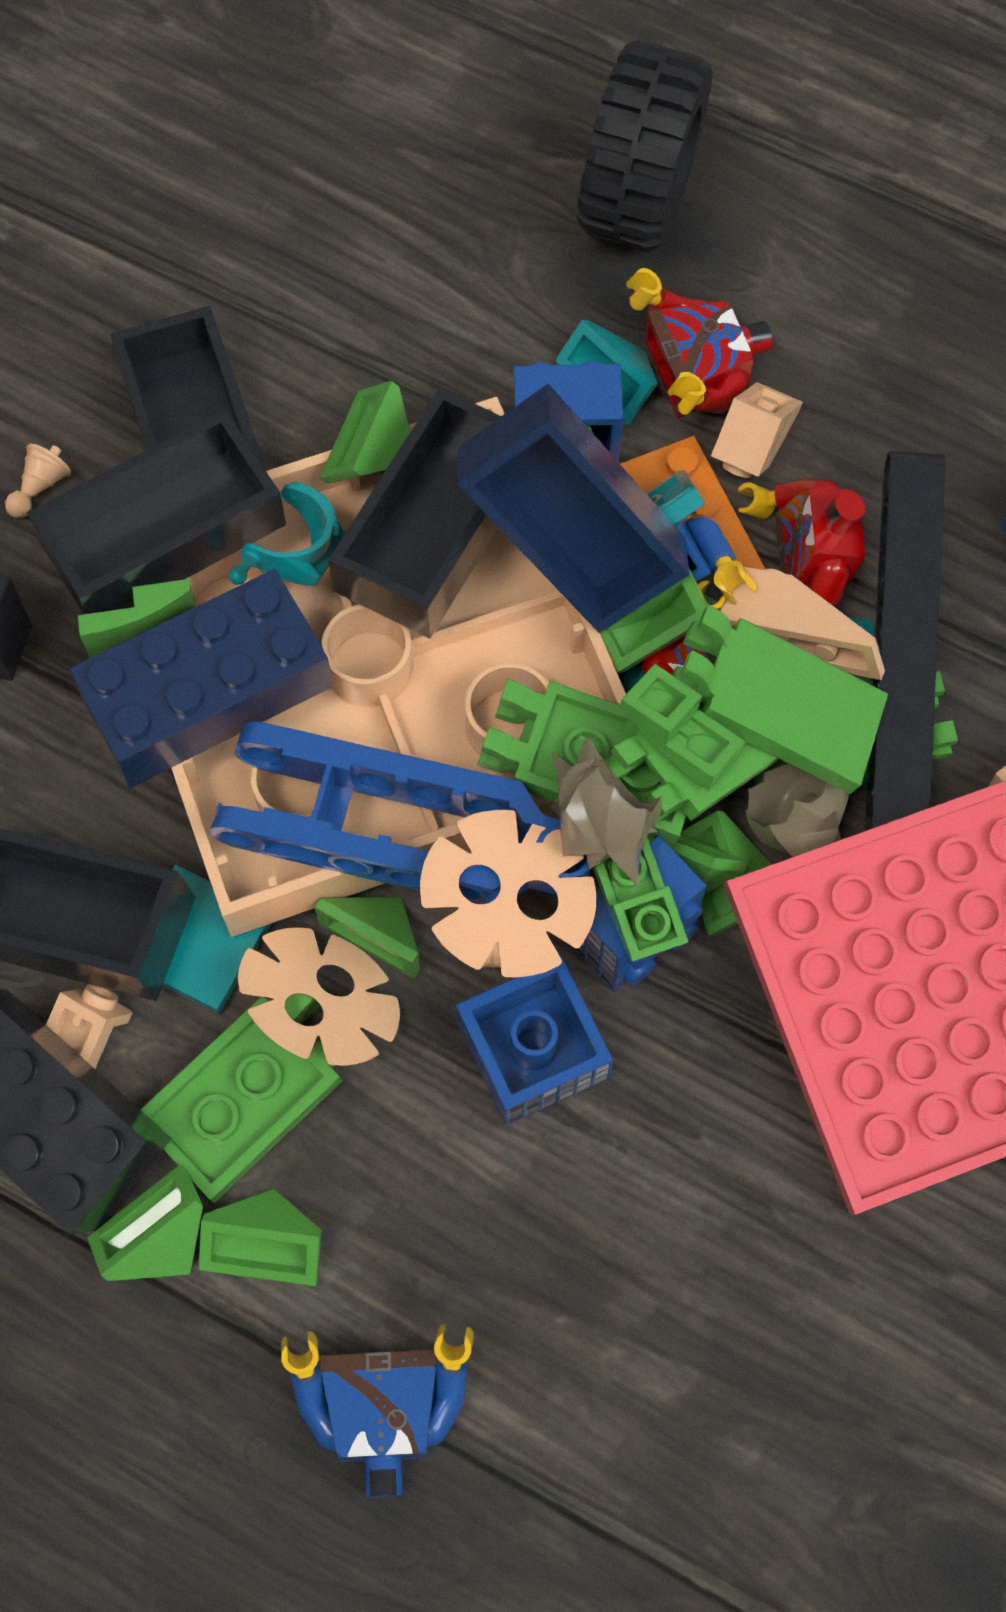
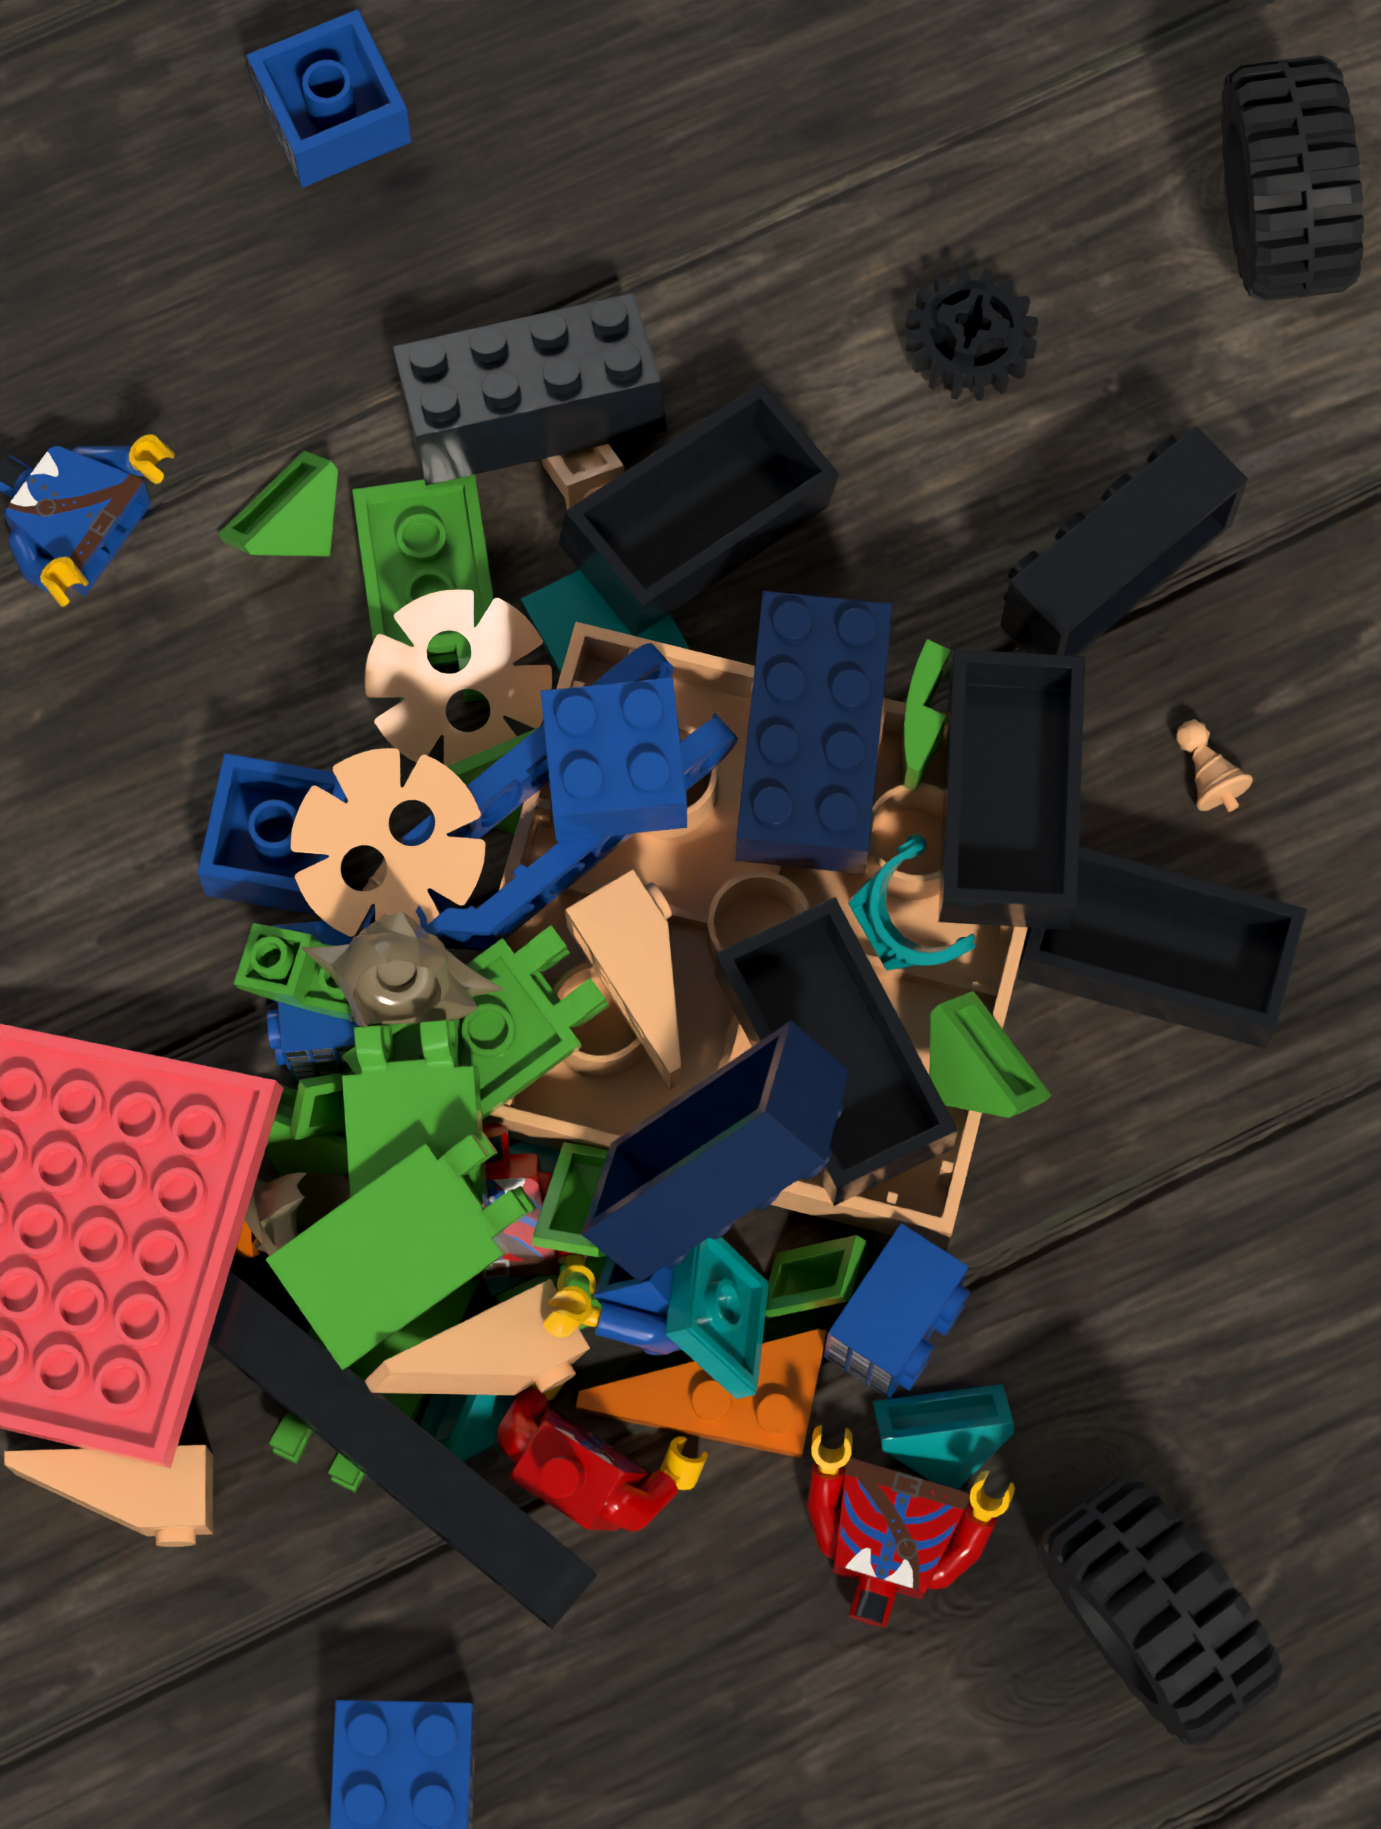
camera: 125 degrees right, 5 degrees up
bright green slope [87,1164,203,1281] -> none
bright green slope [620,664,746,791] -> none
light nougat slope [711,382,803,478] -> none
none -> blue brick [540,677,687,841]
none -> light nougat slope [565,870,681,1089]

